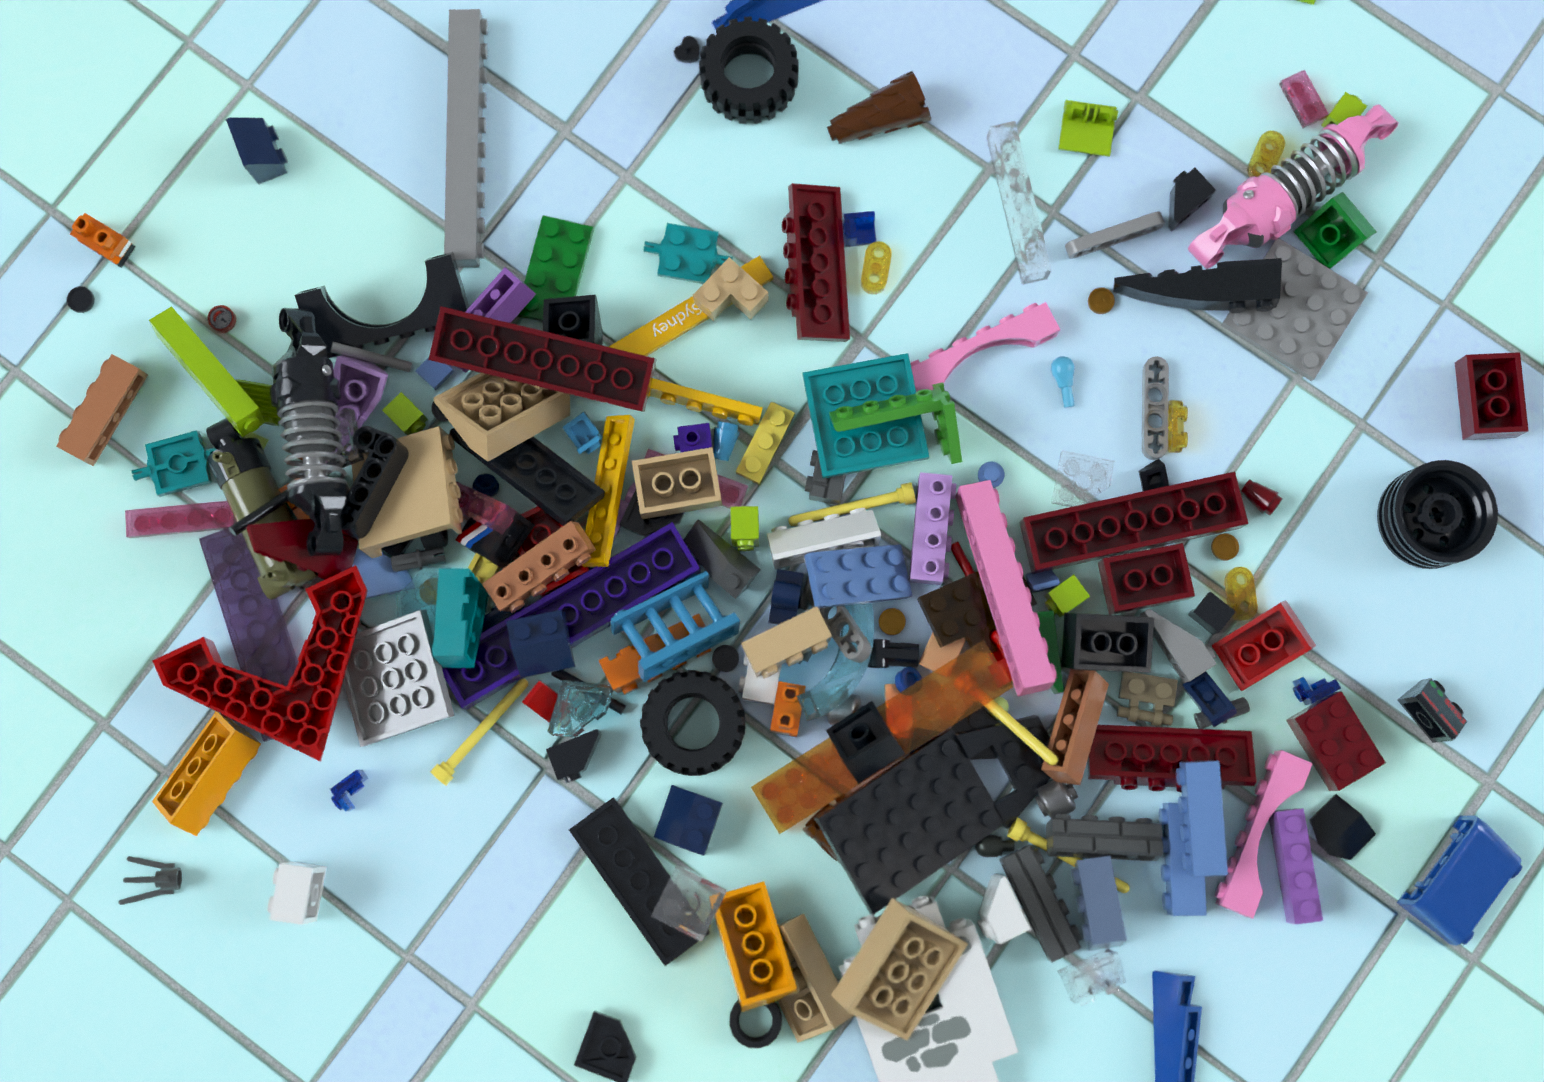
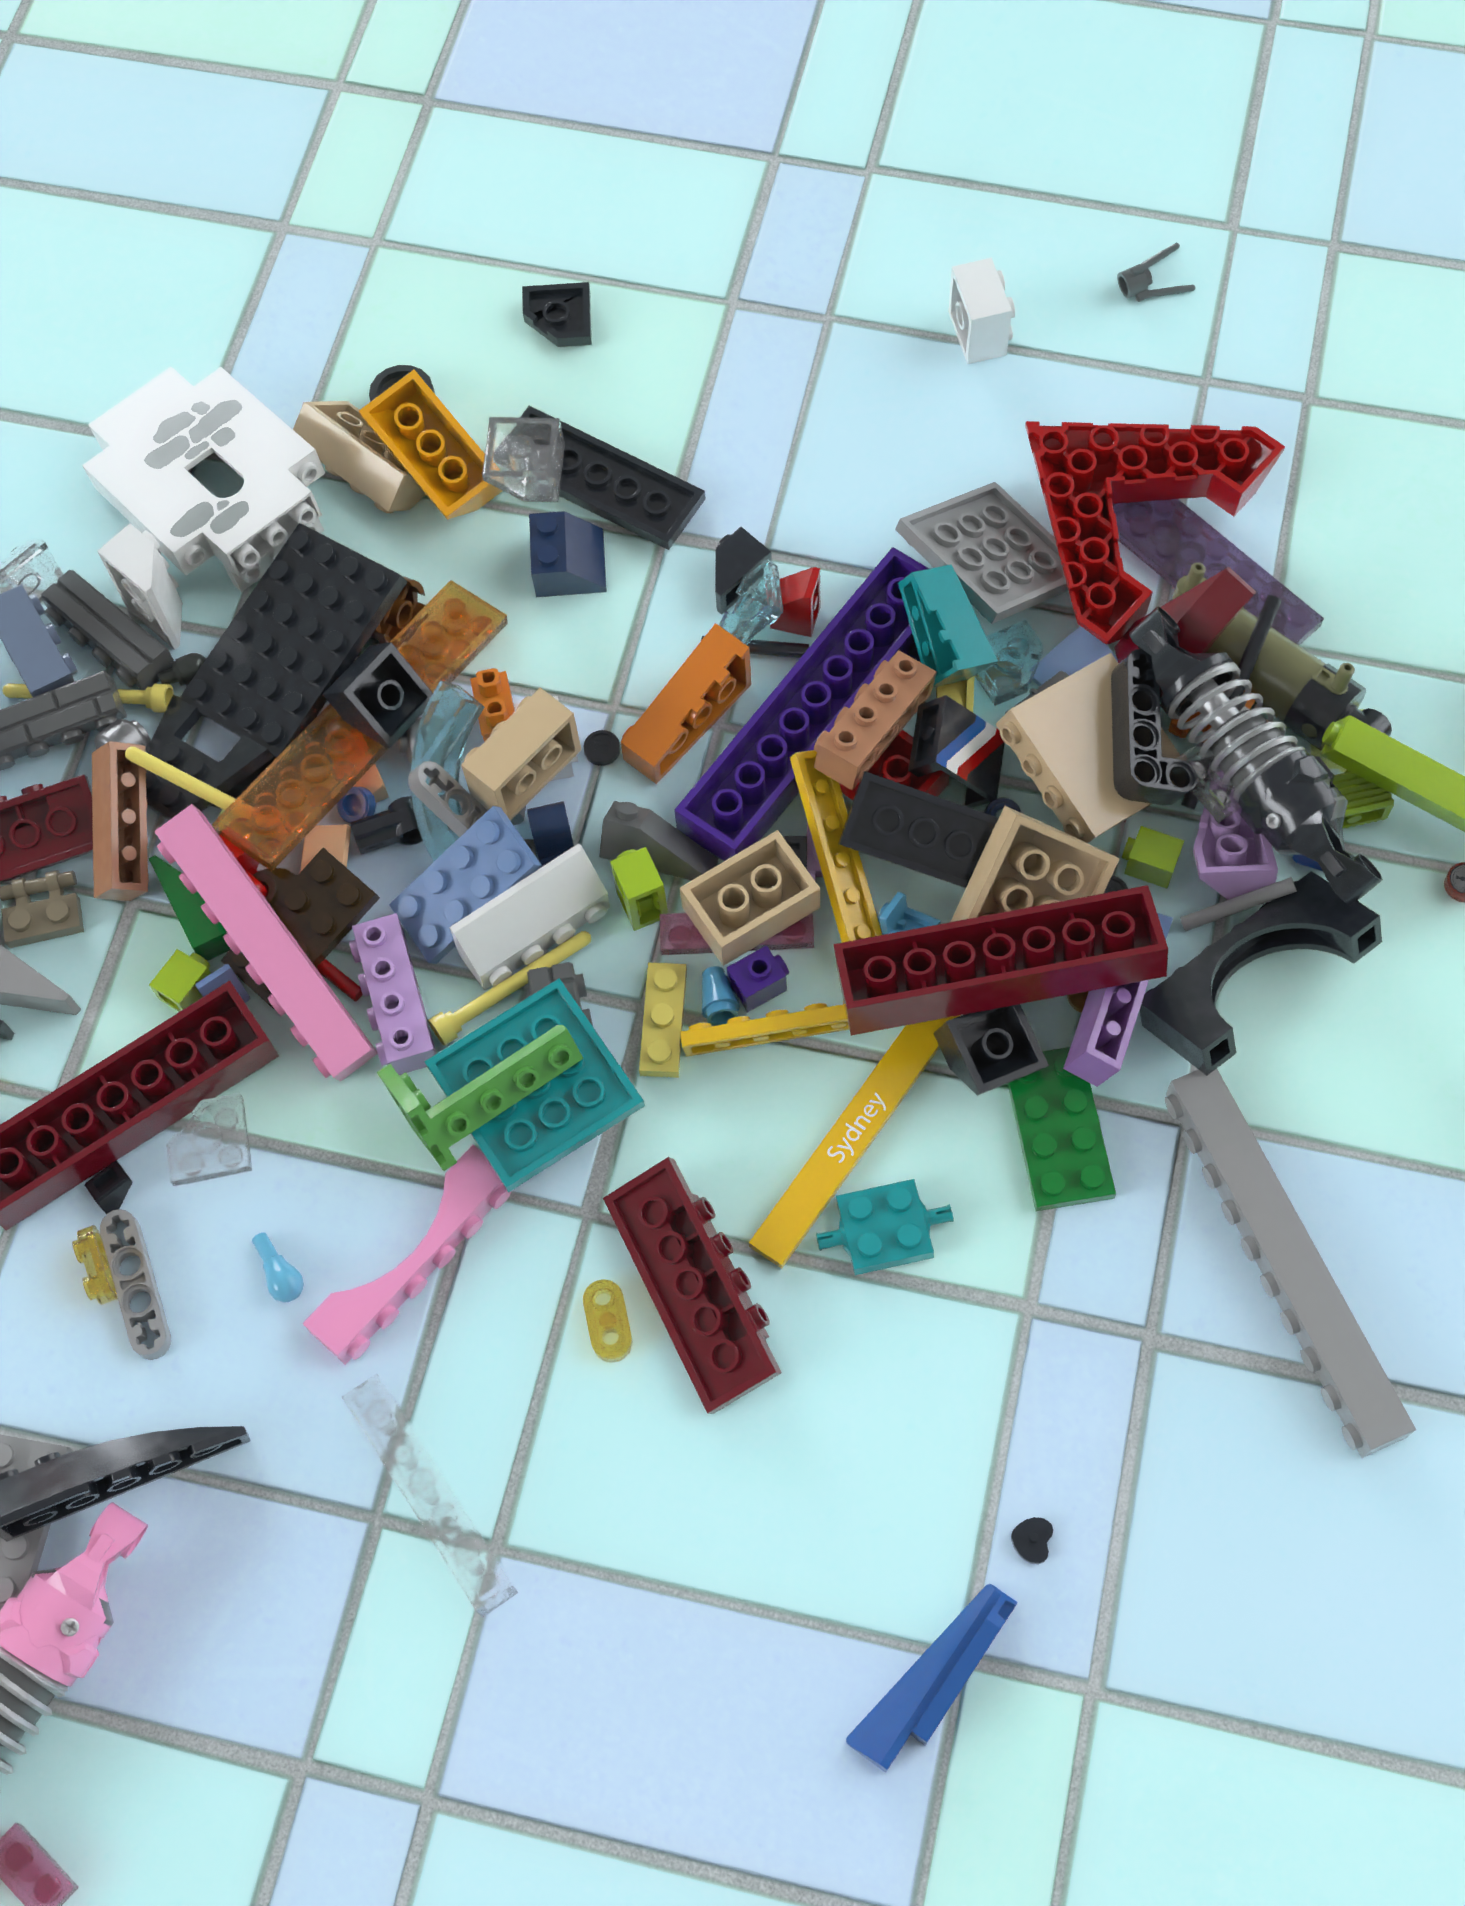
camera: 160 degrees right, 15 degrees down
clear pink plate [125,501,236,538] -> none
teal plate [131,430,217,497] -> none
light orange slope [152,711,261,837] -> none
clear blue bracket [329,769,368,812] -> none
light yellow piece [430,678,528,786] -> none
clear pink plate [456,481,517,535] -> none
dark blue slope [506,610,576,678] -> none
dark azure fence [611,571,740,682] -> none
black tyre [640,670,746,776] -> none
tan brick [693,257,769,321] -> none
black tyre [699,17,799,124] -> none
reddish brown cone [827,71,931,144] -> none
tan slope [831,898,968,1041] -> none
clear blue panel [843,211,876,247] -> none
pearl gold piece [878,608,906,635] -> none
medium blue plate [978,461,1005,488] -> none
lime hinge [1058,100,1118,157] -> none
black brick [1061,612,1154,673] -> none
light grey beam [1065,211,1165,259] -> none
pearl gold piece [1088,287,1115,314] -> none
dark red brick [1097,543,1195,615] -> none
black slope [1168,167,1216,231] -> none
clear yellow plate [1247,130,1285,177] -> none

